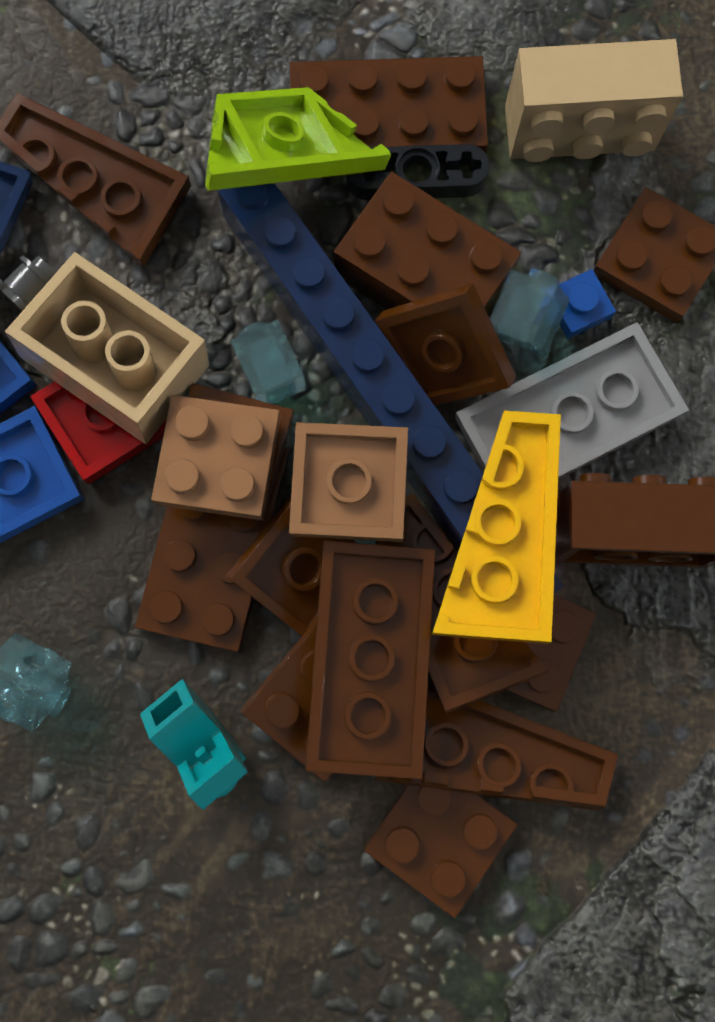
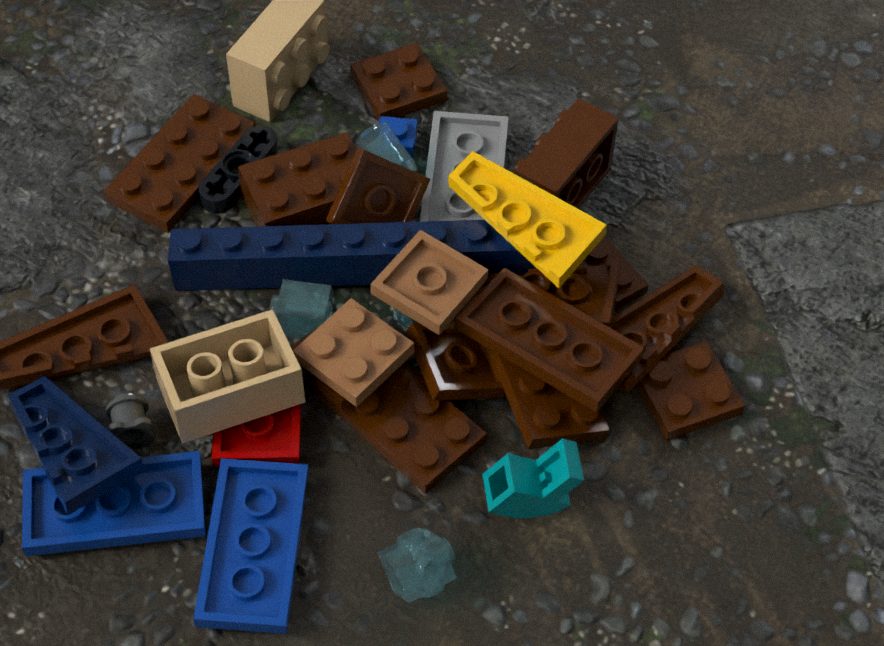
camera: 60 degrees left, 25 degrees down
lime wing [205,87,391,191] -> none

